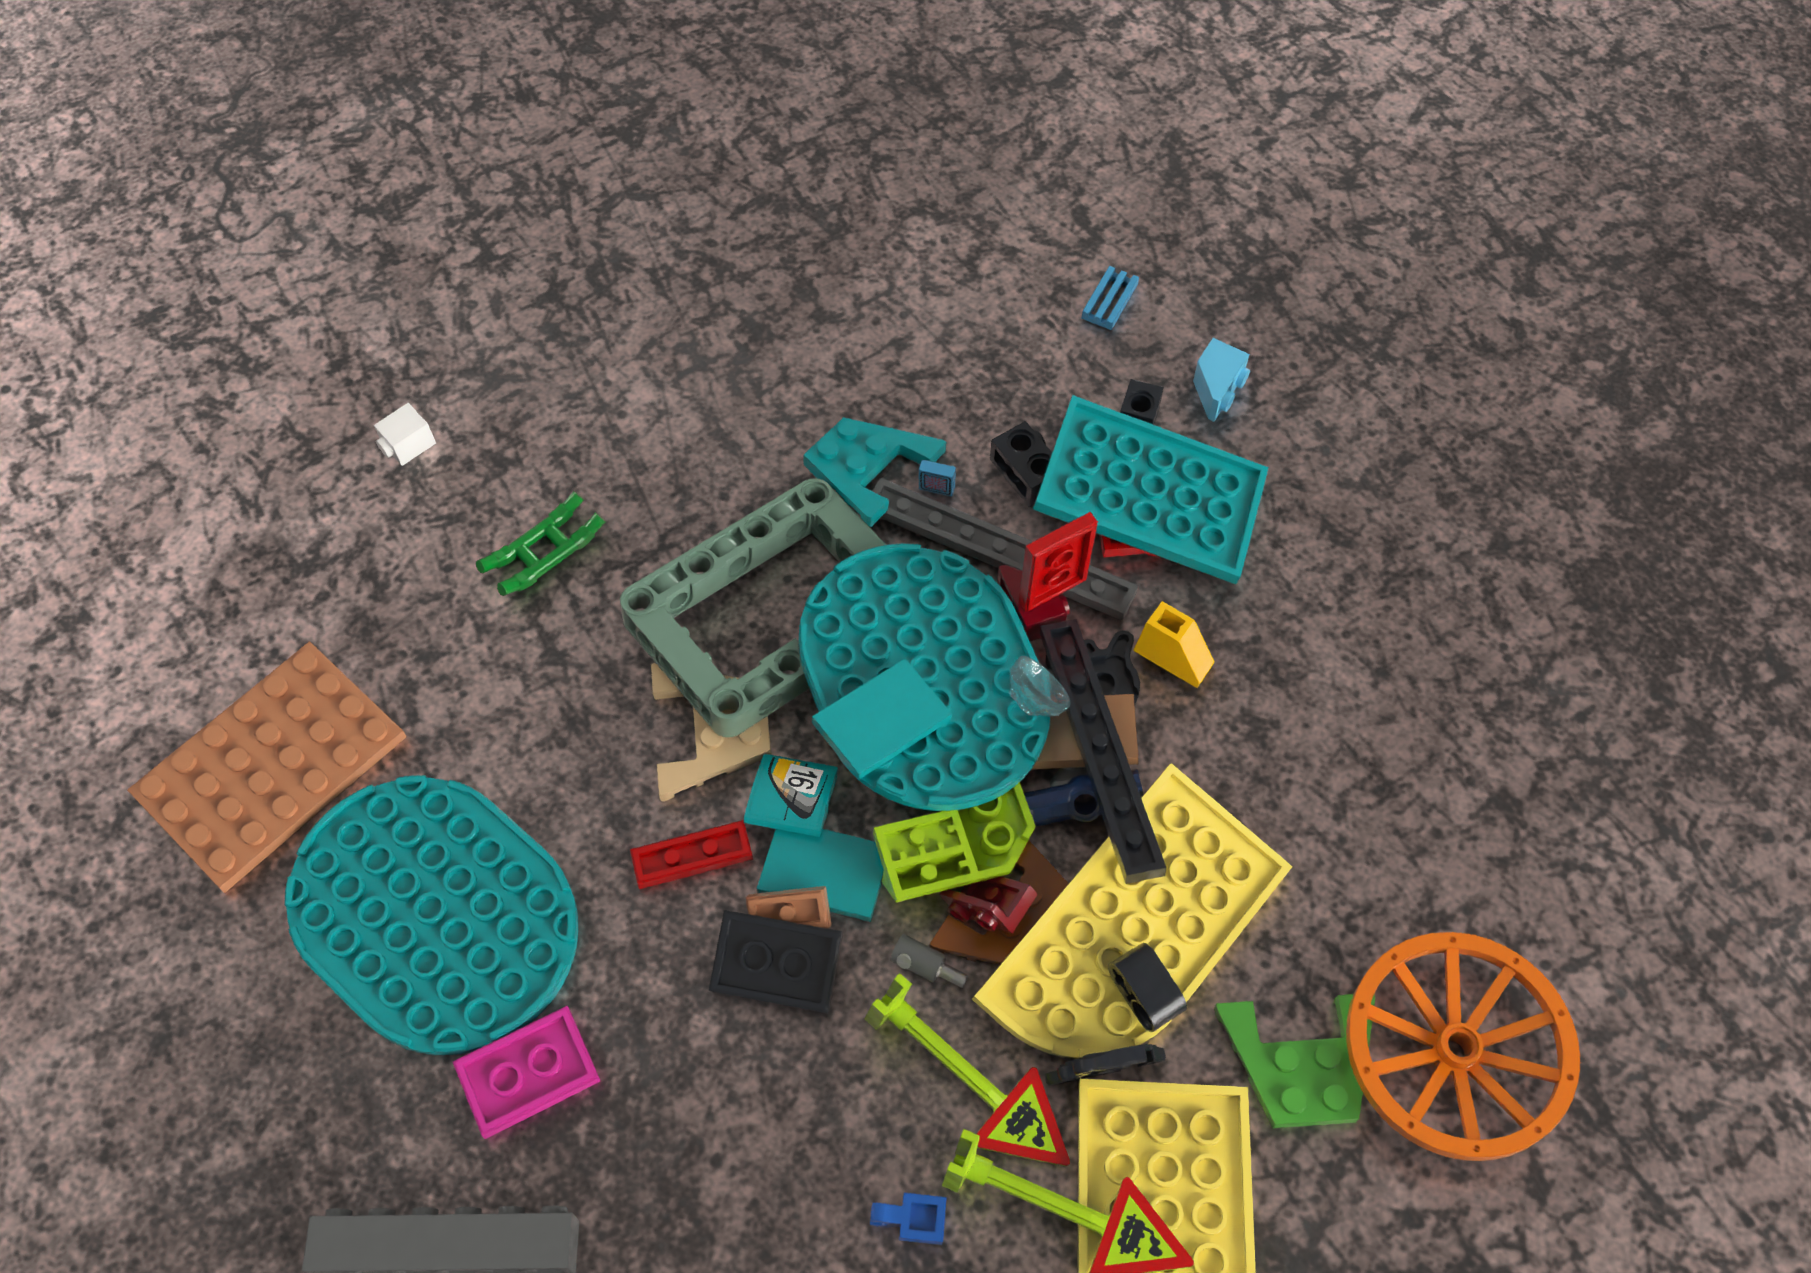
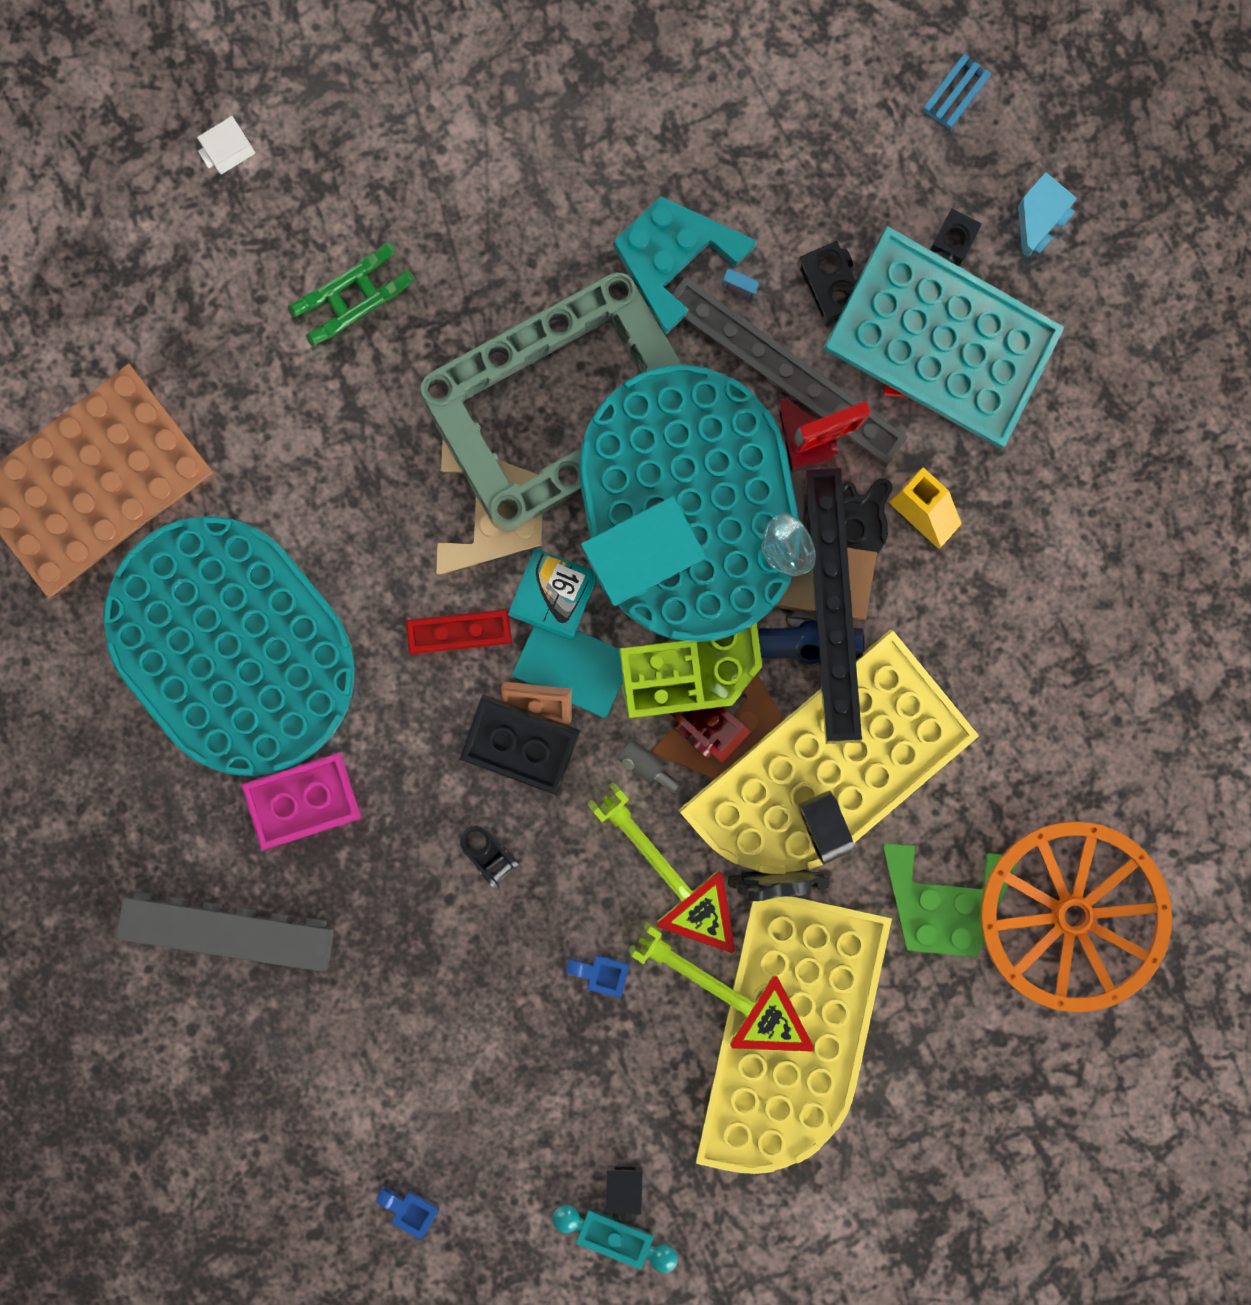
camera: 10 degrees right, 25 degrees up
none -> black piece [460,825,522,890]

